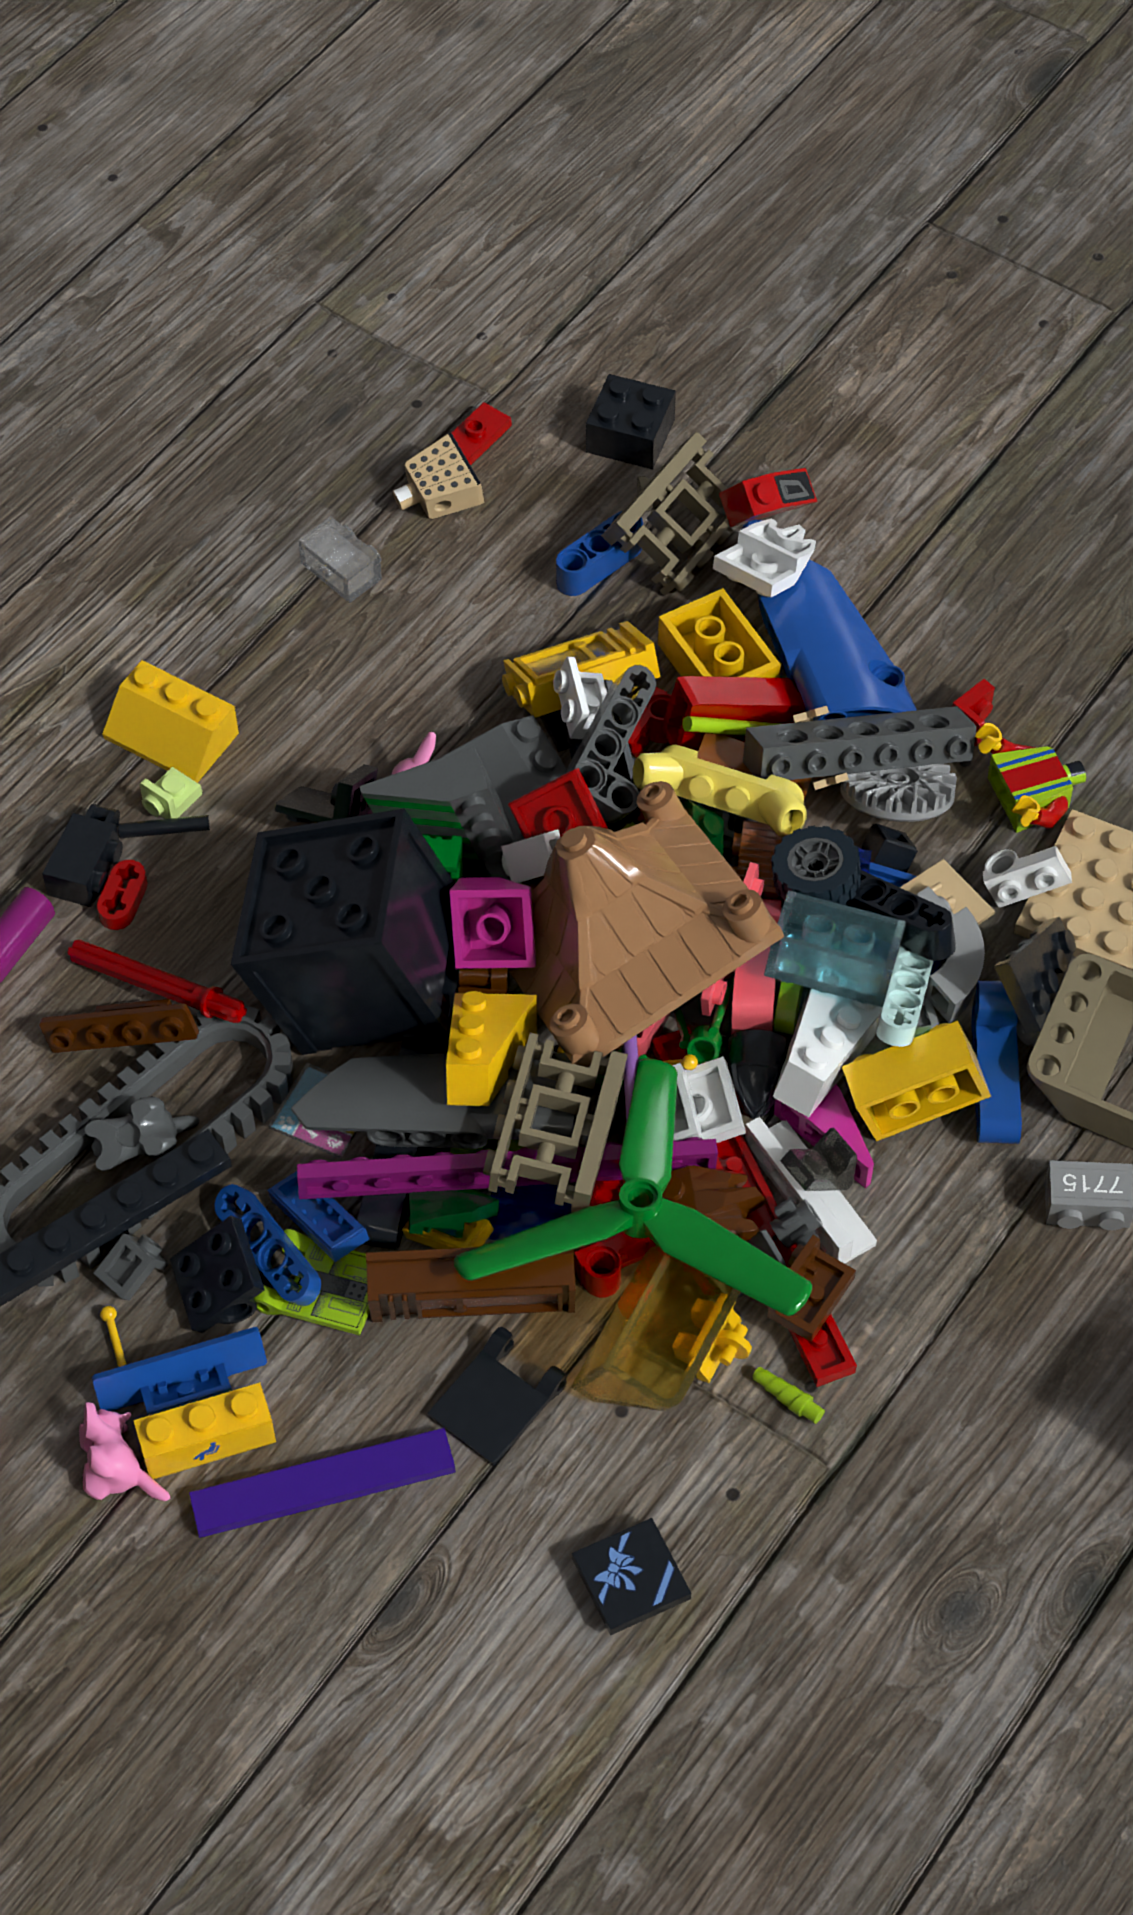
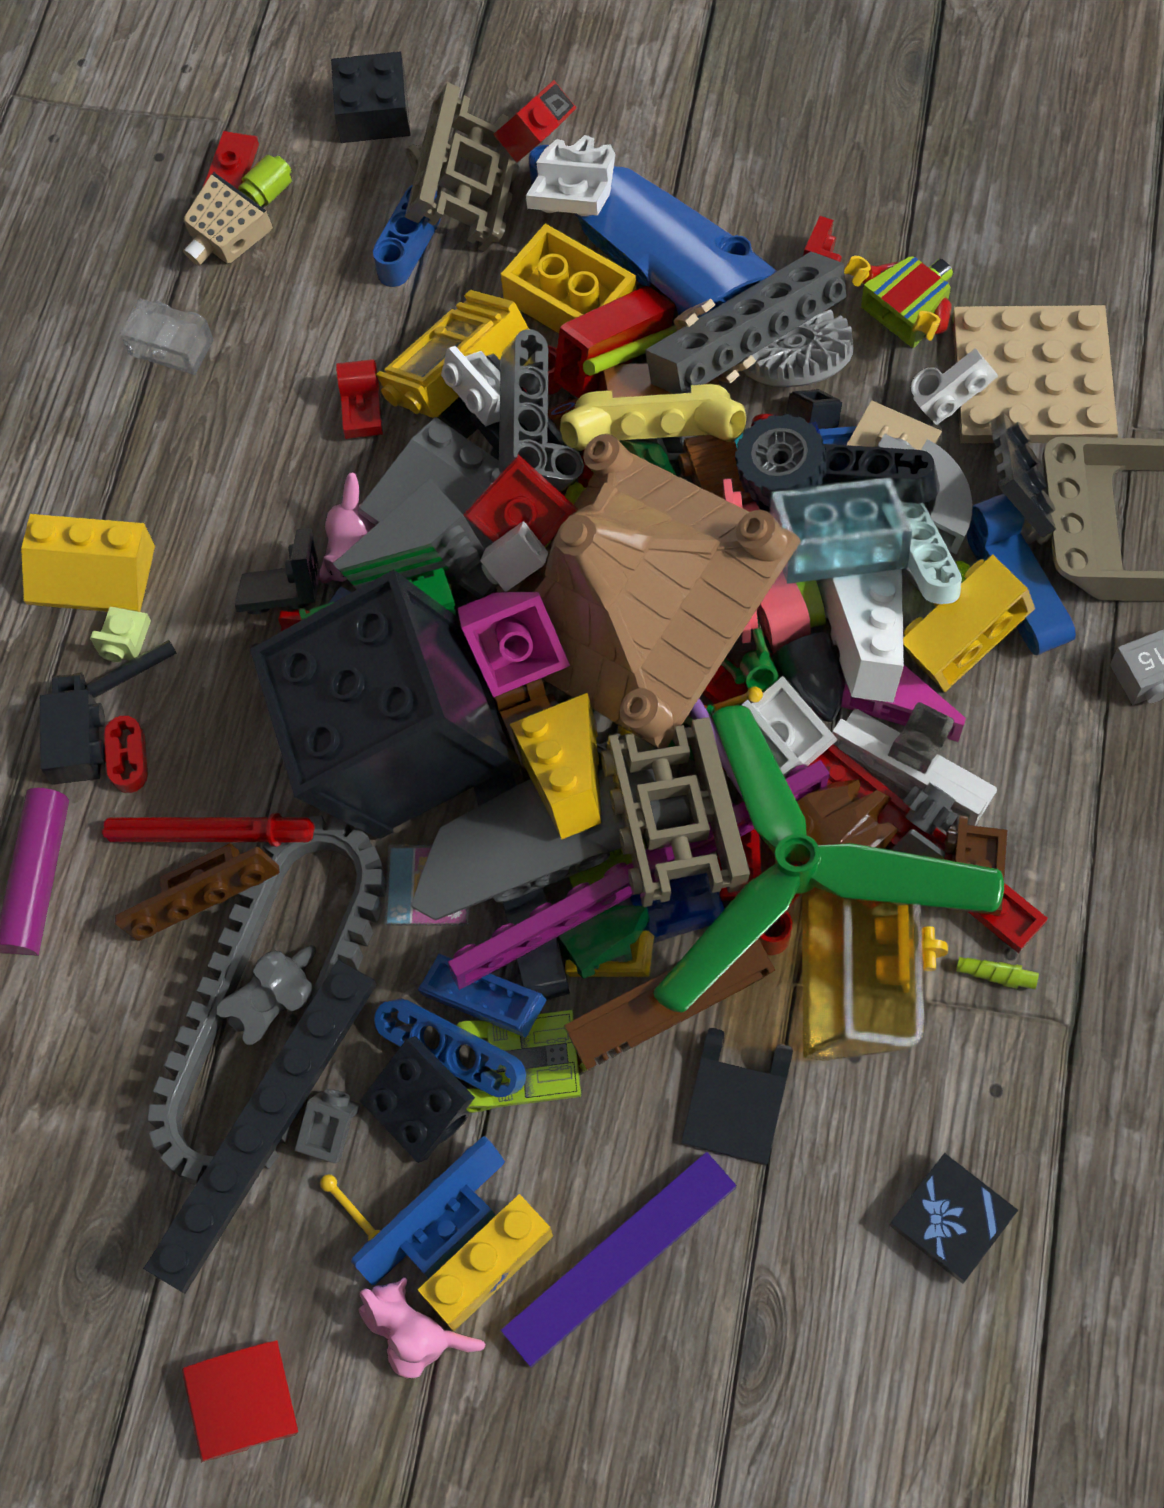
camera: 20 degrees left, 10 degrees up
none -> lime brick [238,155,292,206]
none -> red plate [336,359,383,439]

